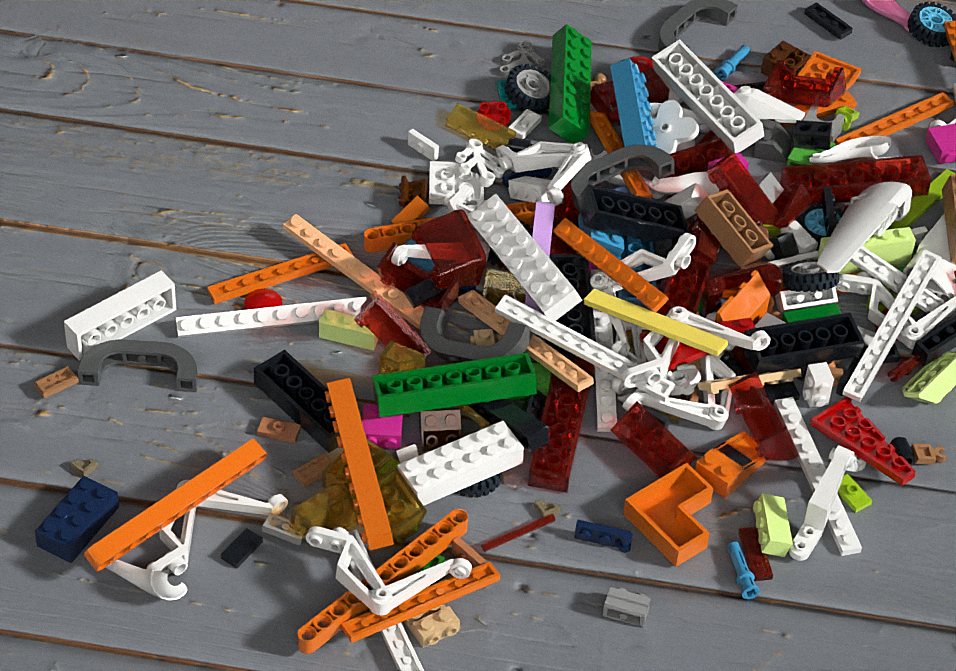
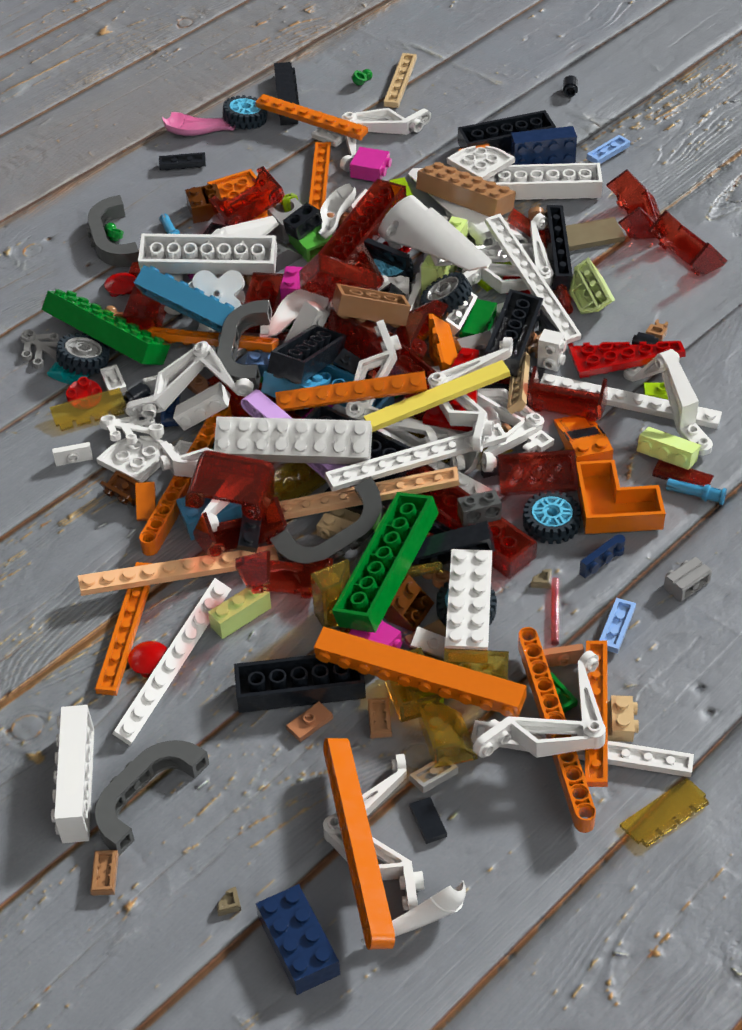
camera: 50 degrees left, 0 degrees up
none -> green plate [104,223,124,241]
none -> dark grey brick [457,490,502,527]
none -> white plate [522,430,554,459]
none -> wheel [523,490,581,544]
none -> light blue plate [599,598,636,654]

